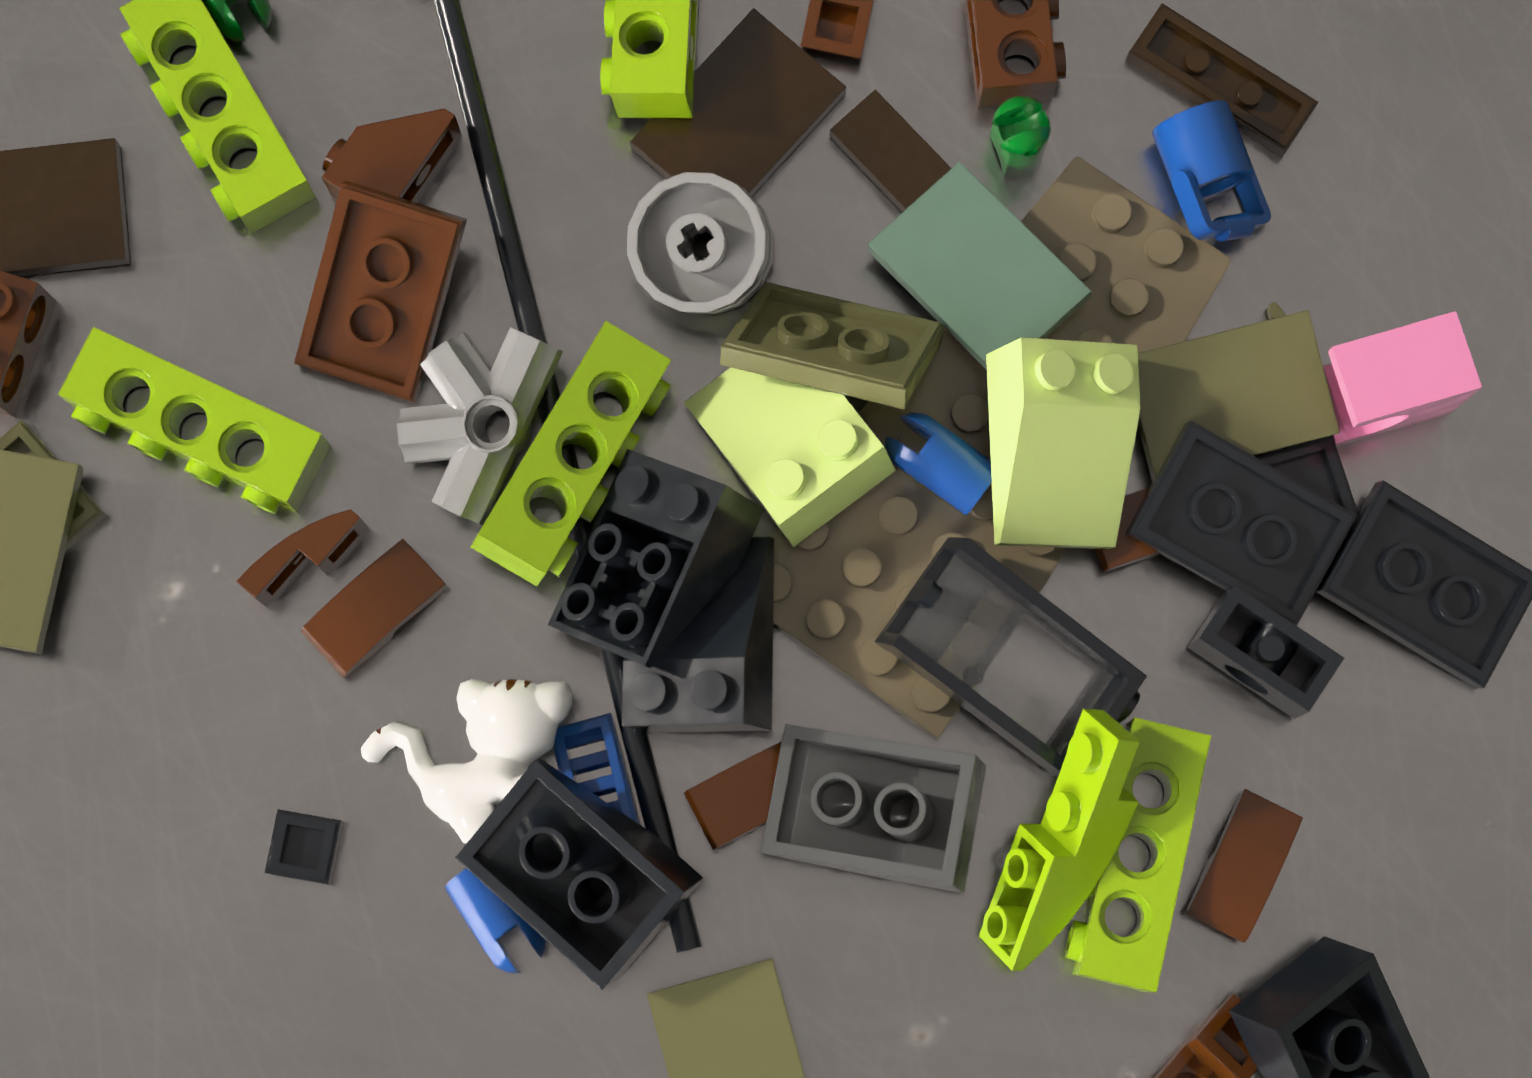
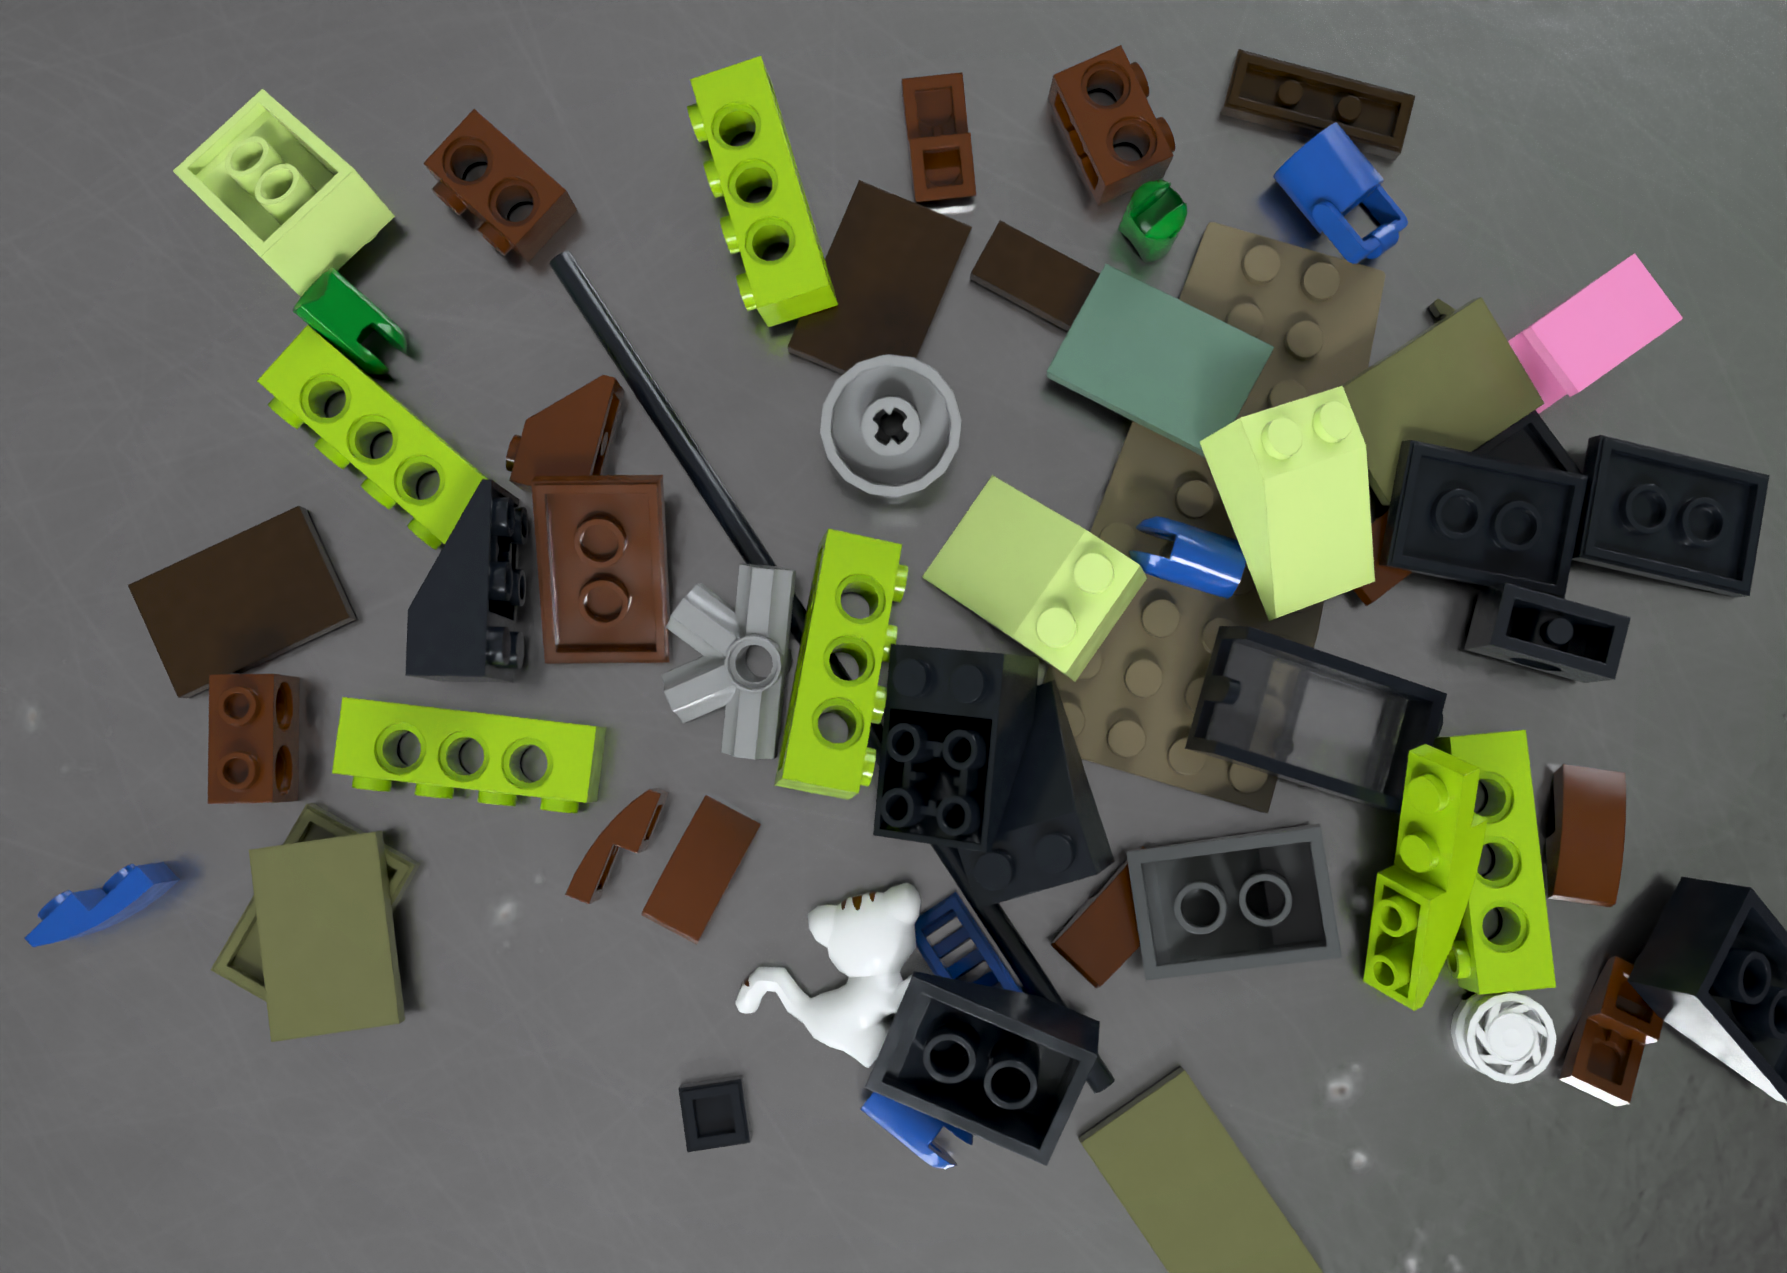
camera: 20 degrees left, 5 degrees up
olive tile [720,282,944,409] -> none
none -> black slope [405,479,528,683]
none -> white wheel [1450,991,1556,1084]

